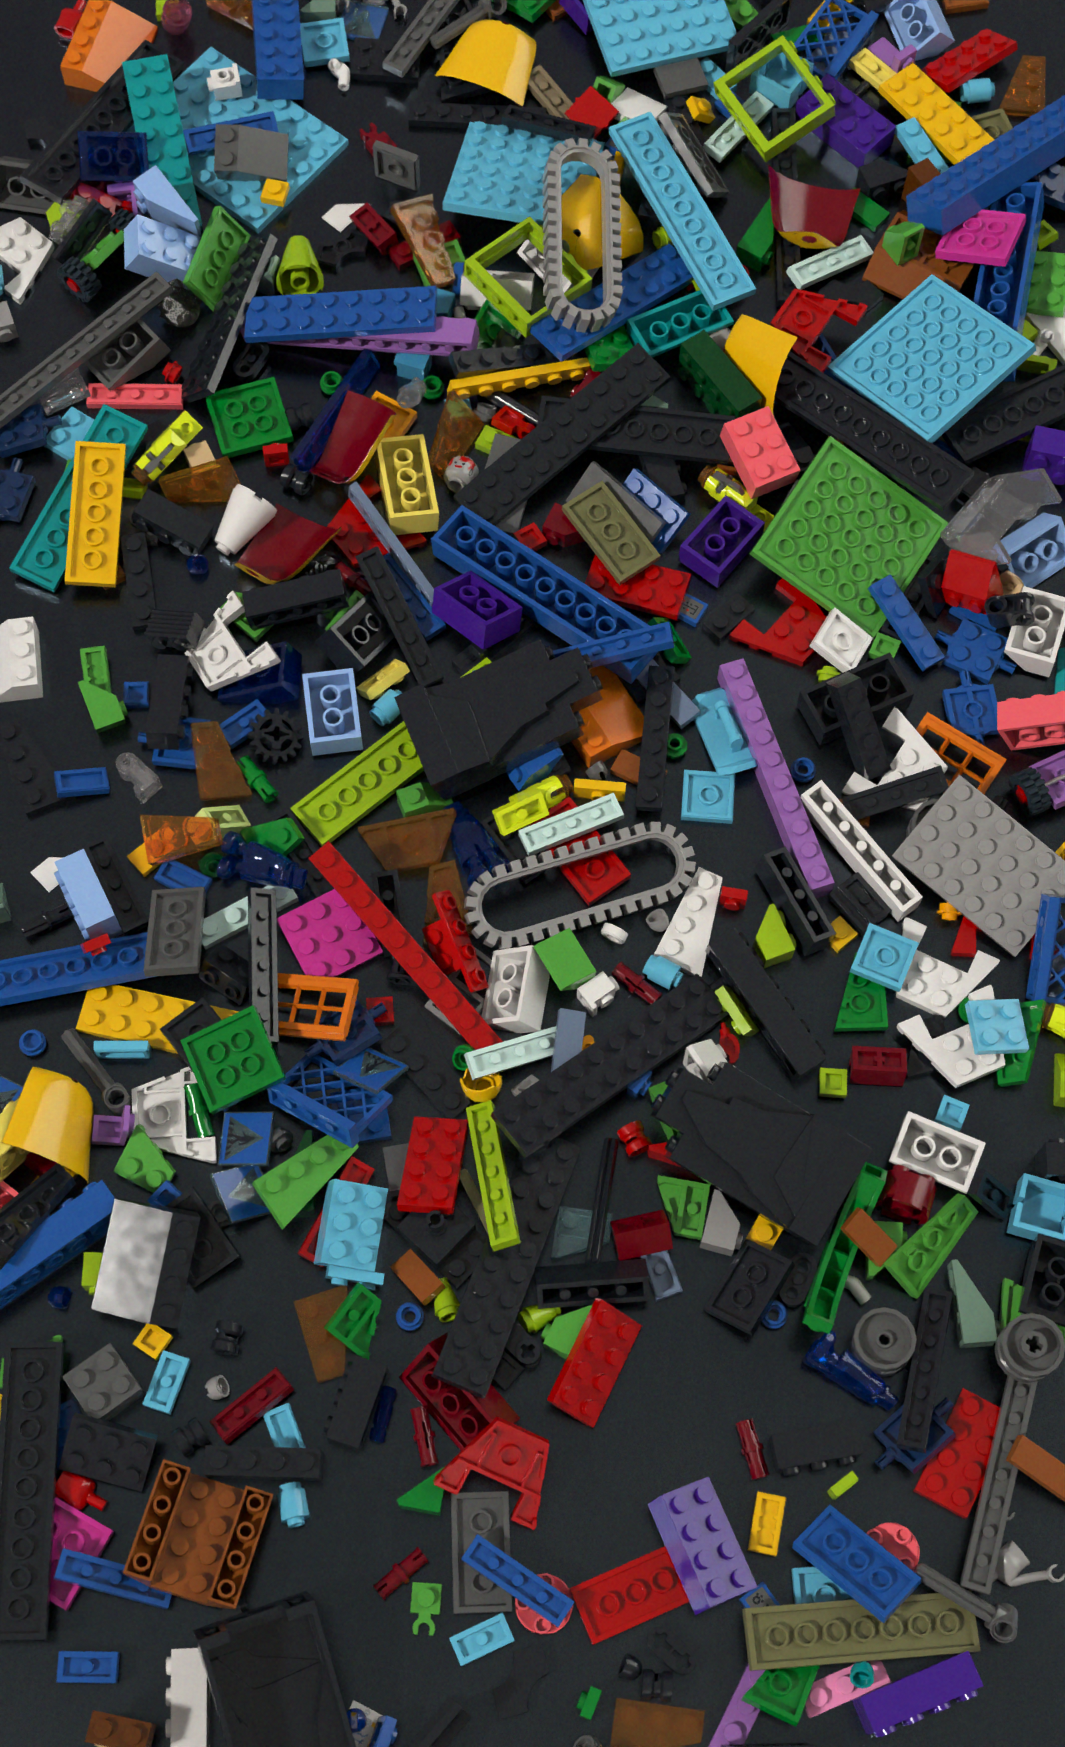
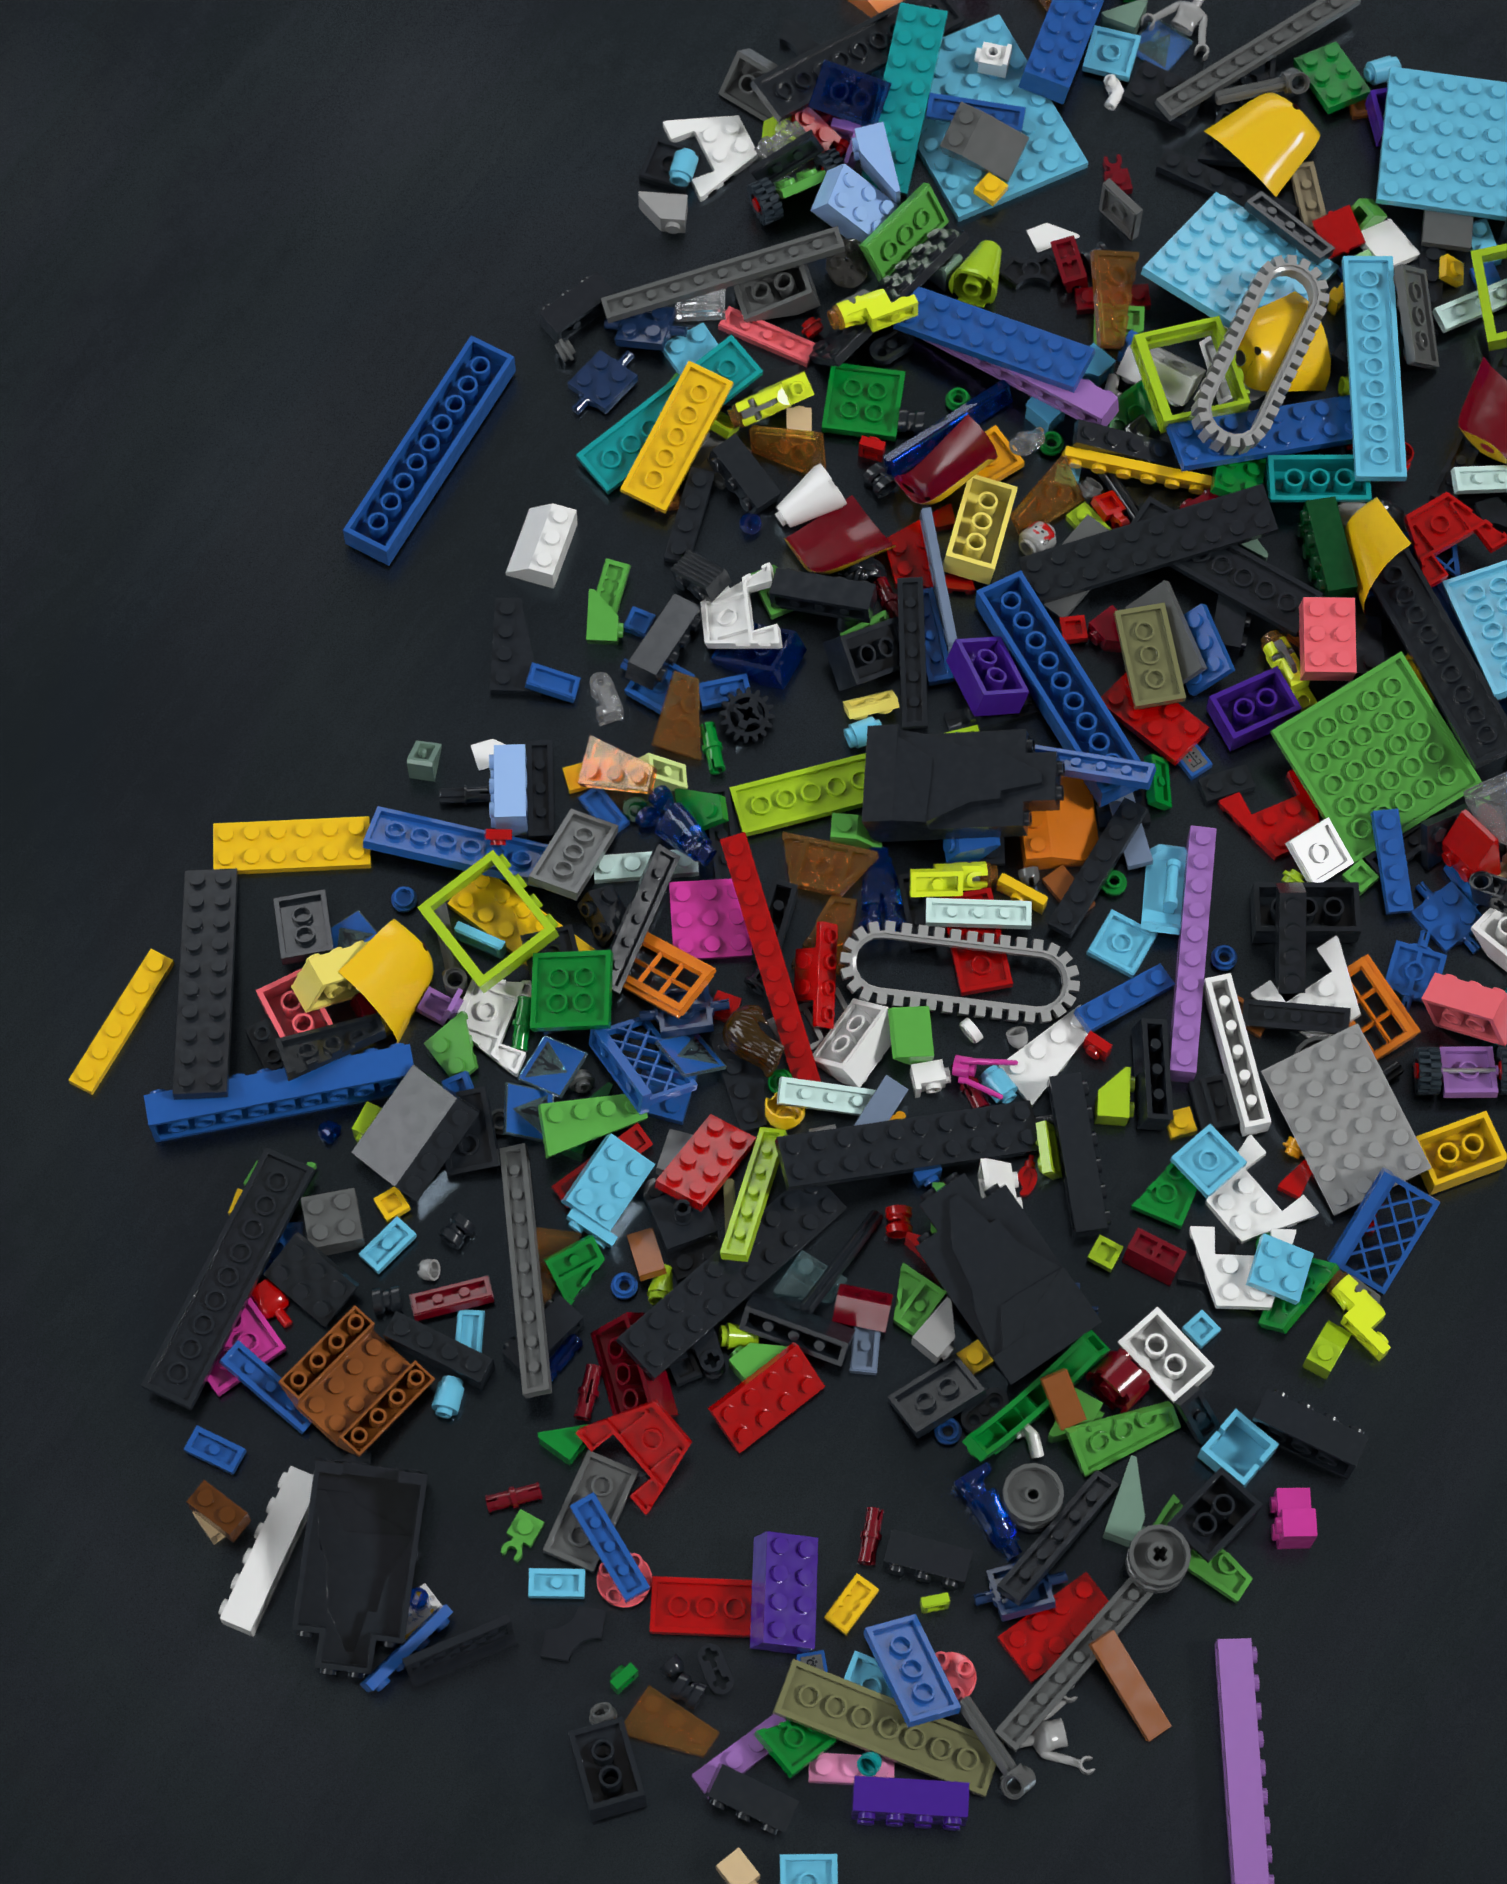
camera: 25 degrees right, 0 degrees up
light blue brick [302,668,363,756] -> none
green slope [736,198,774,272] -> none
none -> lime window [417,850,559,993]
none -> dark grey plate [500,1143,552,1398]
none -> dark brown piece [722,1005,784,1078]
none -> neon yellow plate [827,289,918,332]
none -> dark pink plant [952,1055,1018,1100]
none -> blue plate [1074,963,1175,1033]

